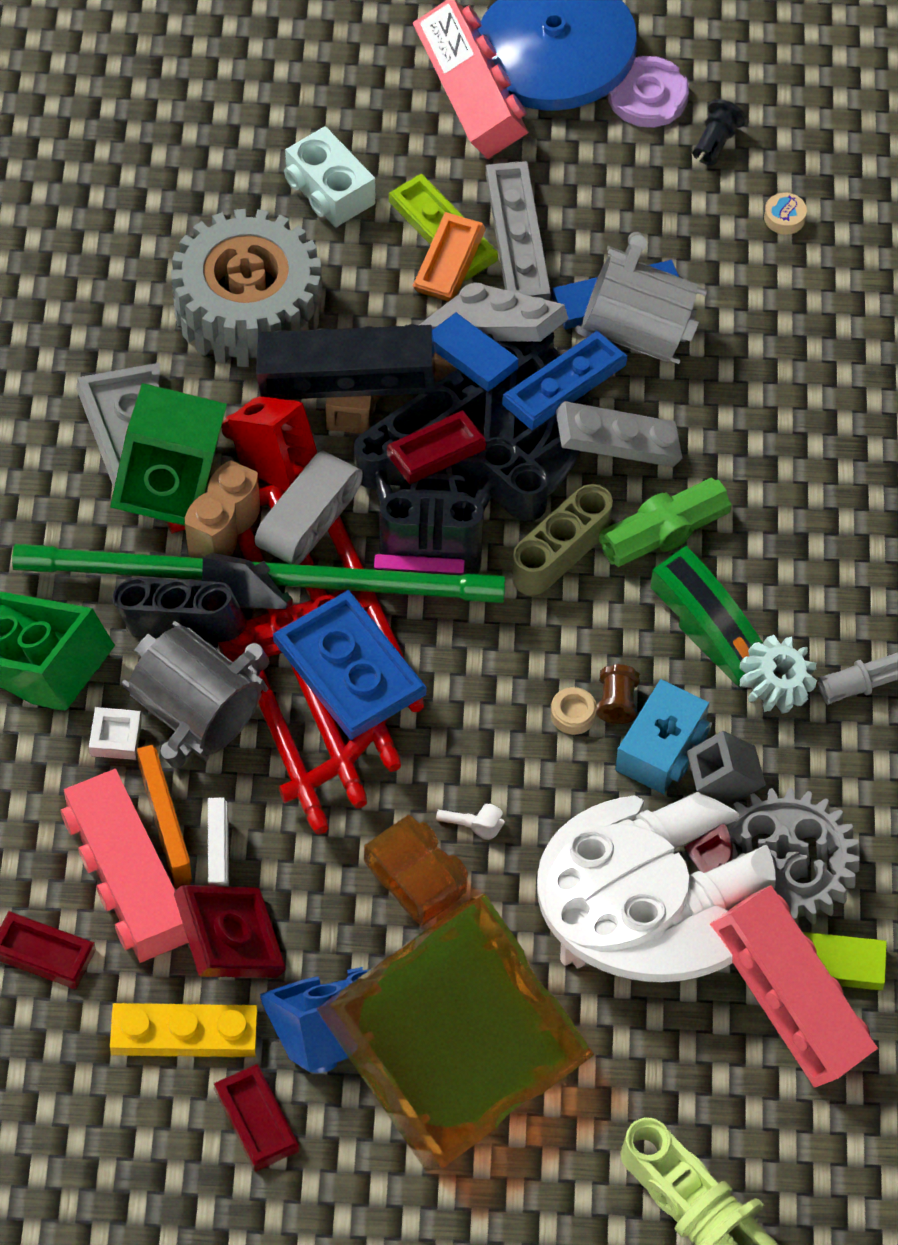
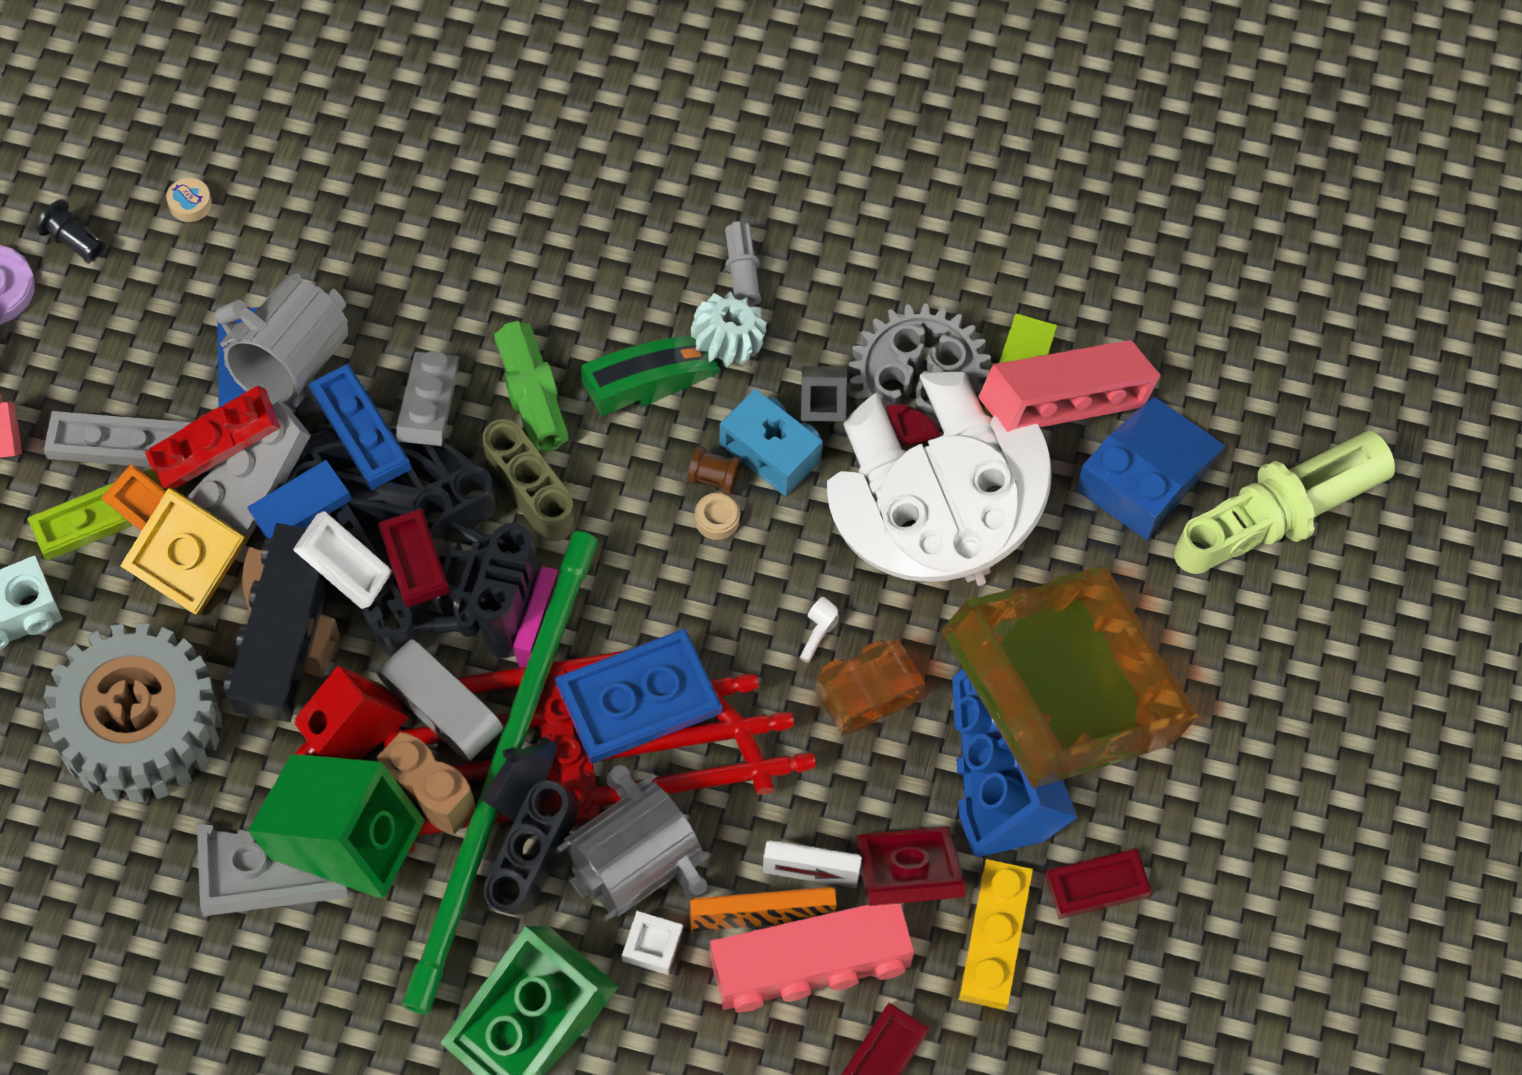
camera: 80 degrees left, 5 degrees up
none -> yellow tile [120,488,249,615]
none -> red plate [145,385,280,490]
none -> white tile [293,511,393,609]
none -> blue slope [1076,397,1226,541]

